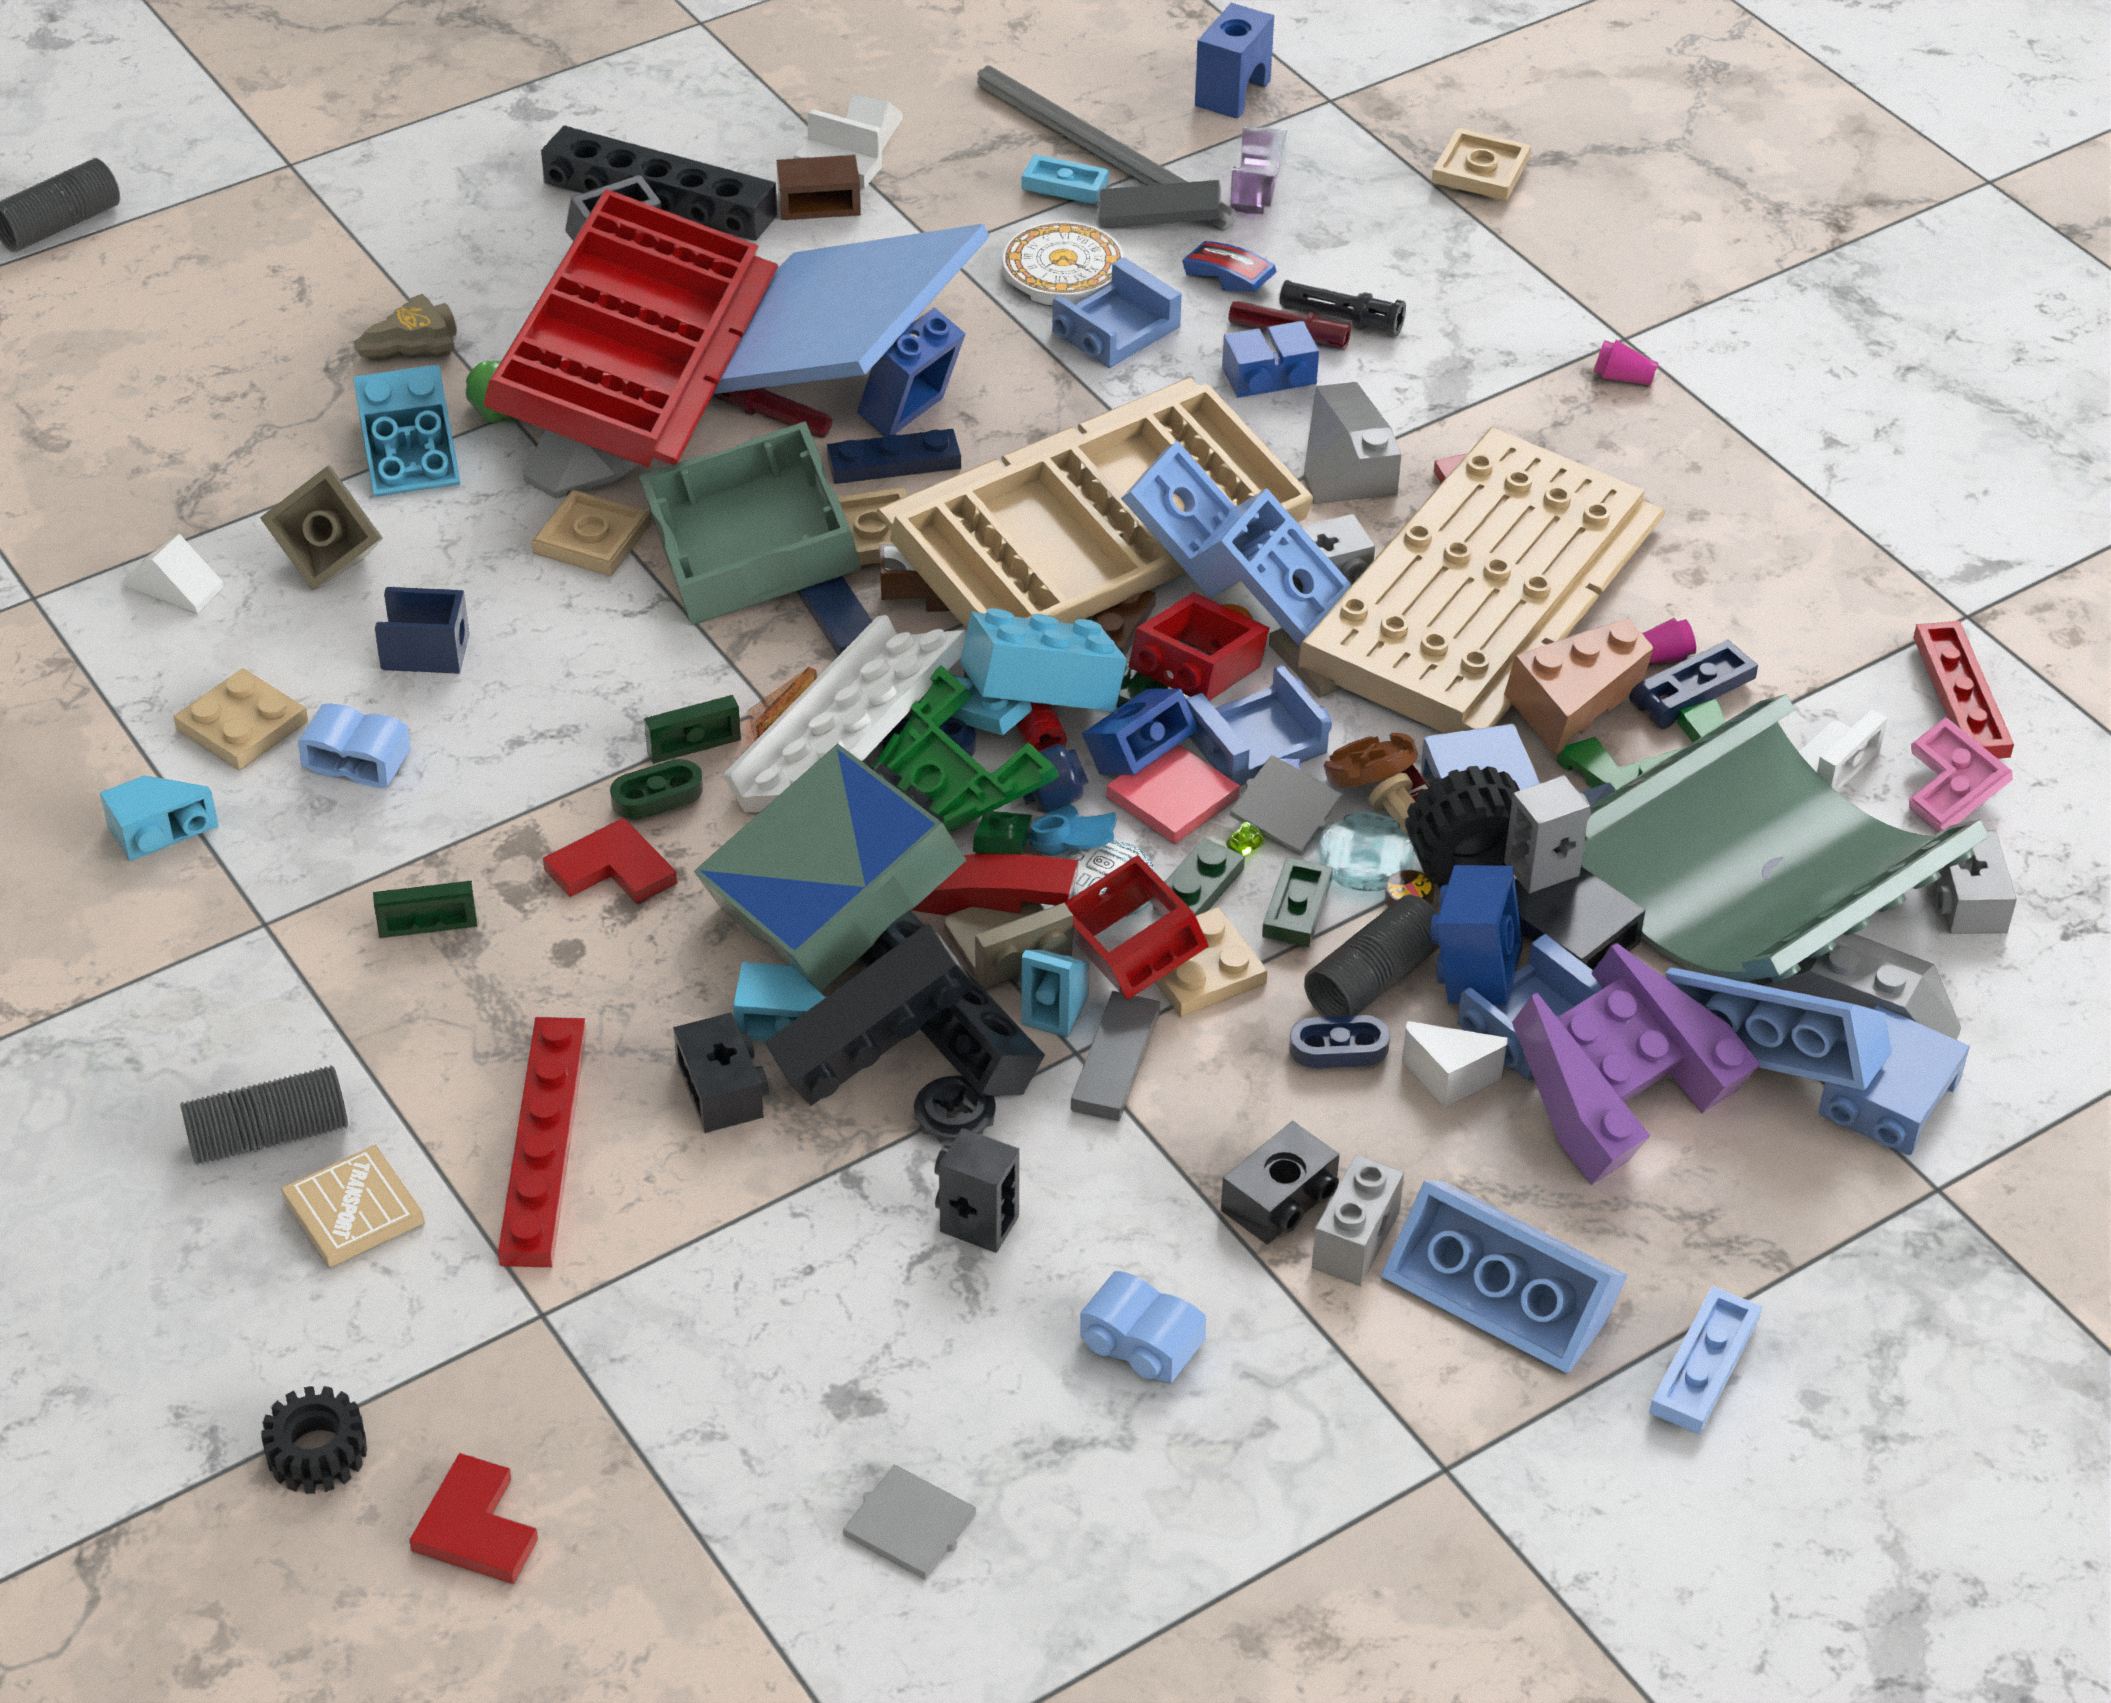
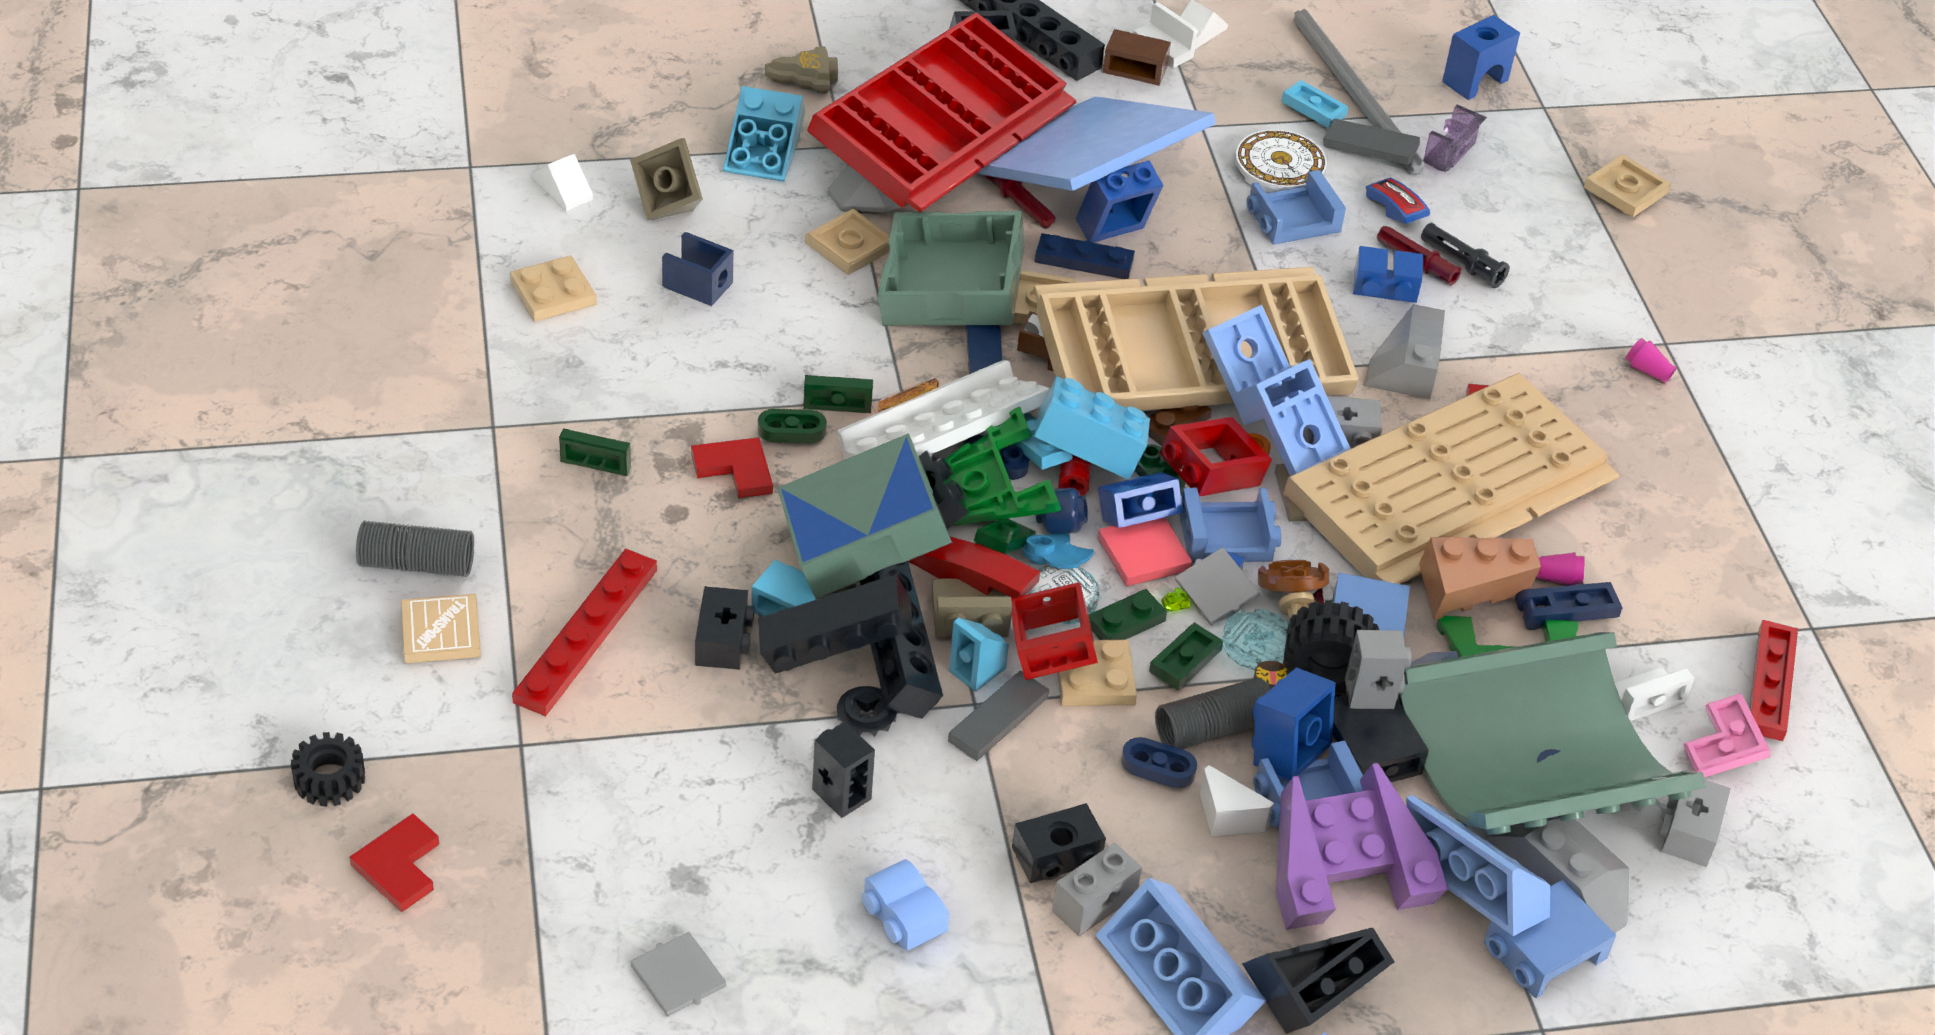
camera: 20 degrees right, 0 degrees up
medium azure slope [100,775,219,861] -> none
light blue brick [298,703,411,788] -> none
none -> black wedge [1242,927,1395,1034]

